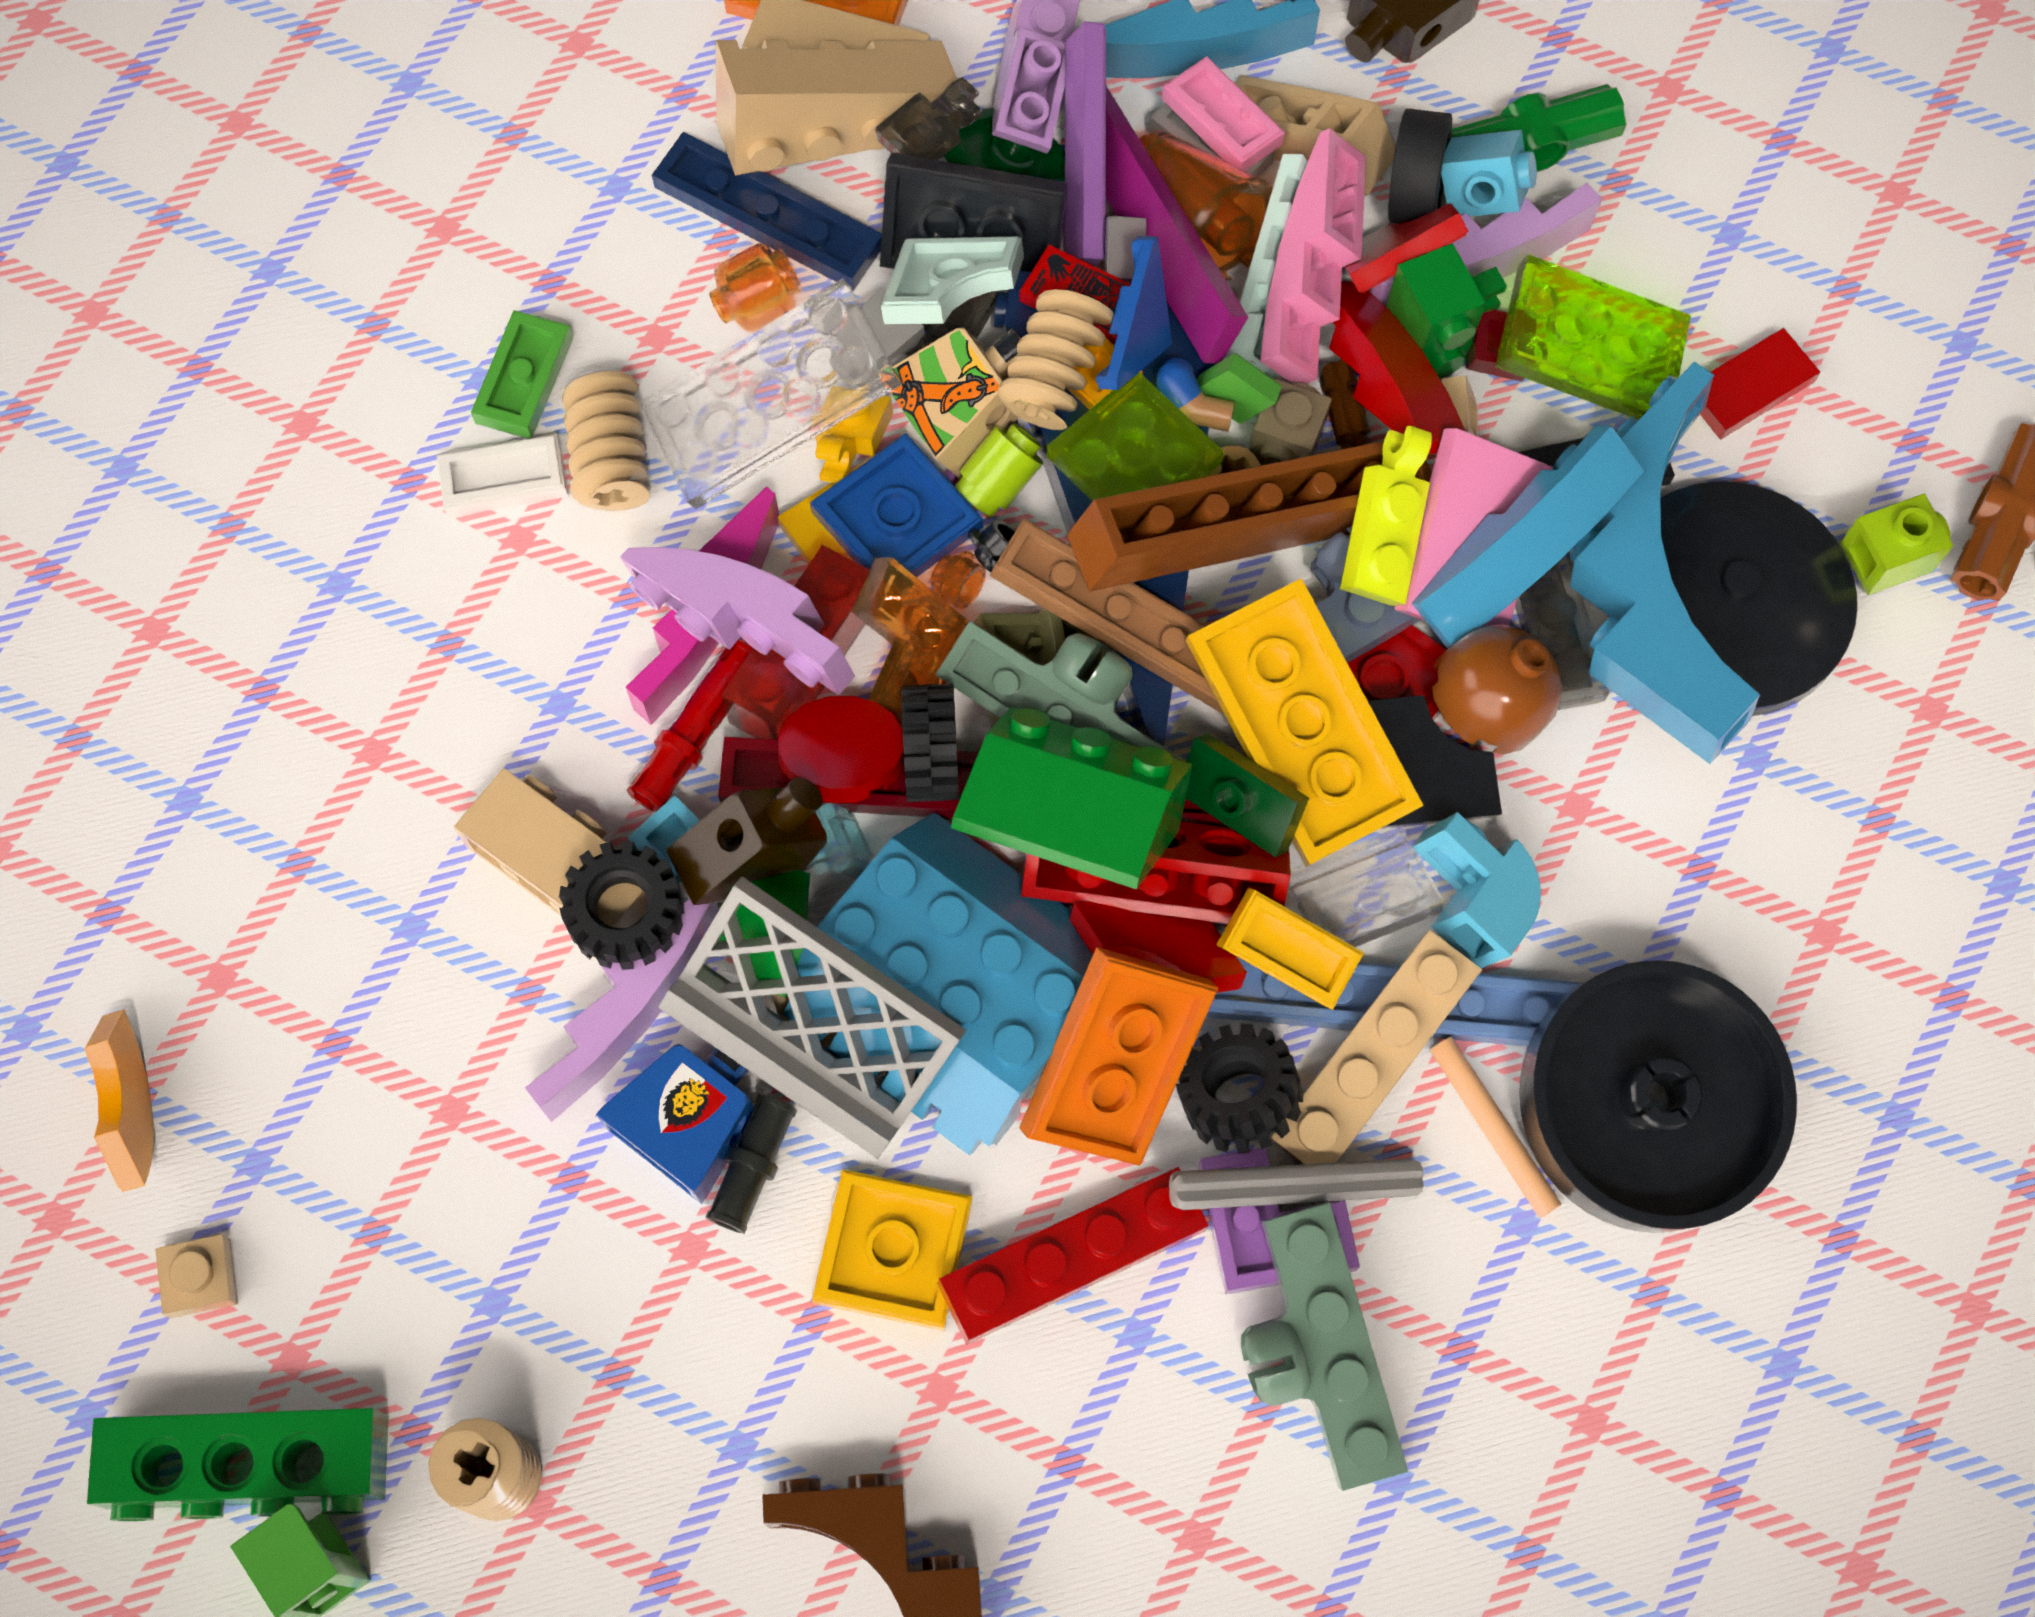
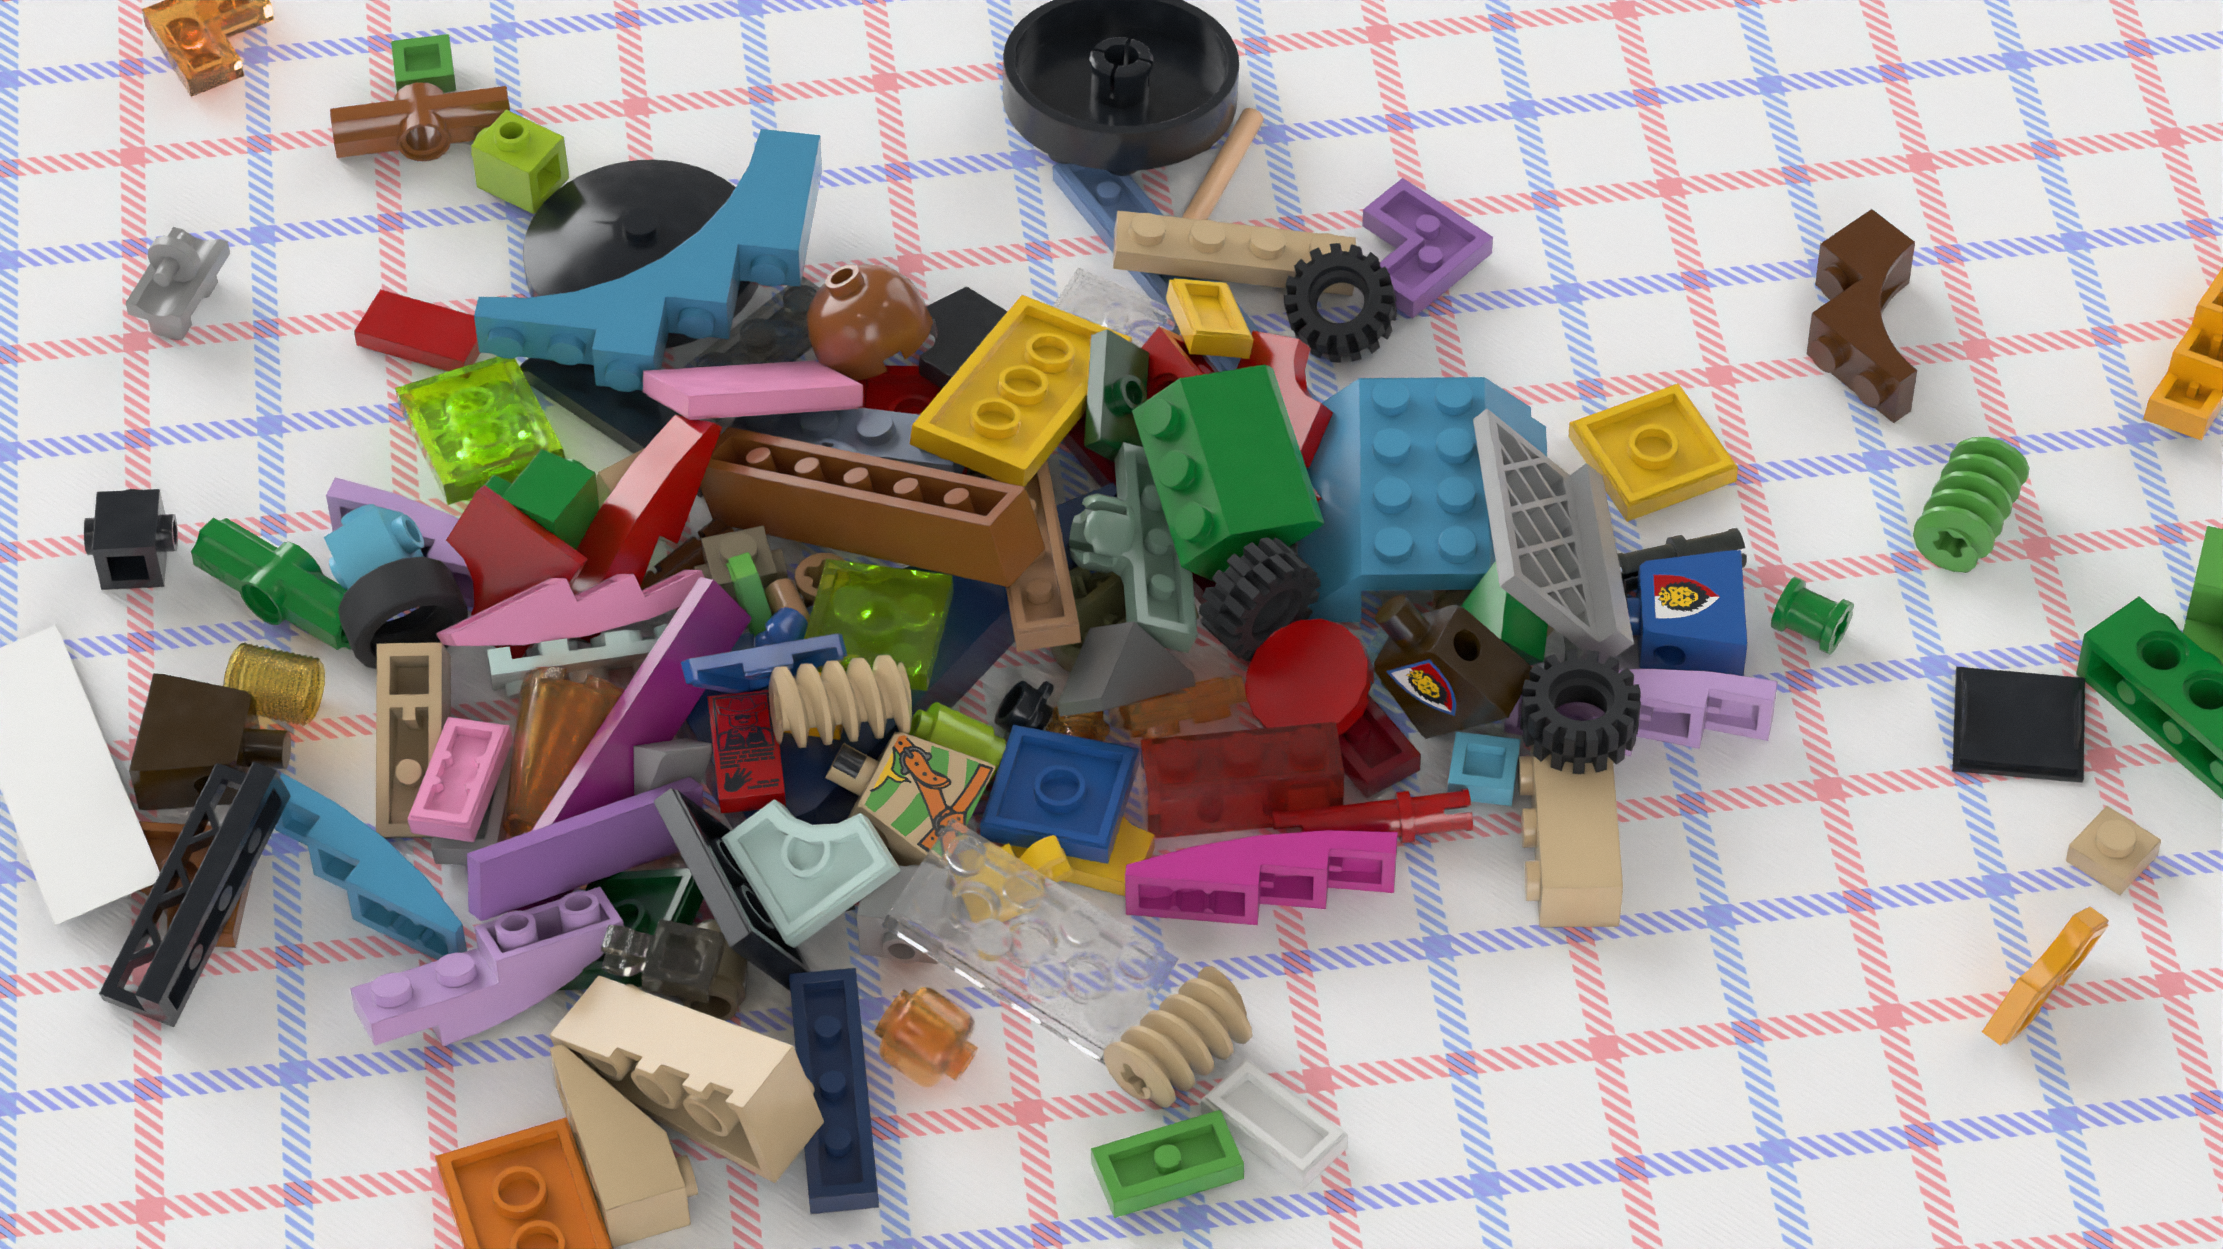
camera: 125 degrees left, 20 degrees down
tan piece [428,1418,542,1522] -> none
lavender slope [620,547,855,695] -> none
red plate [937,1166,1209,1345] -> none
orange tile [1019,947,1218,1166] -> none
light grey axle [1169,1159,1424,1210] -> none
sand green plate [1241,1202,1408,1491] -> none
neon yellow plate [1340,425,1432,606] -> none
dark azure slope [1411,425,1645,648] -> none
medium azure brick [1412,812,1541,968] -> none
none -> black brick [84,489,178,590]
none -> light grey hips [125,227,230,340]
none -> clear yellow piece [223,642,325,726]
none -> dark grey slope [1057,621,1195,717]
none -> green bush [1771,576,1854,655]
none -> bright green piece [1913,437,2030,573]
none -> black piece [1952,666,2085,783]

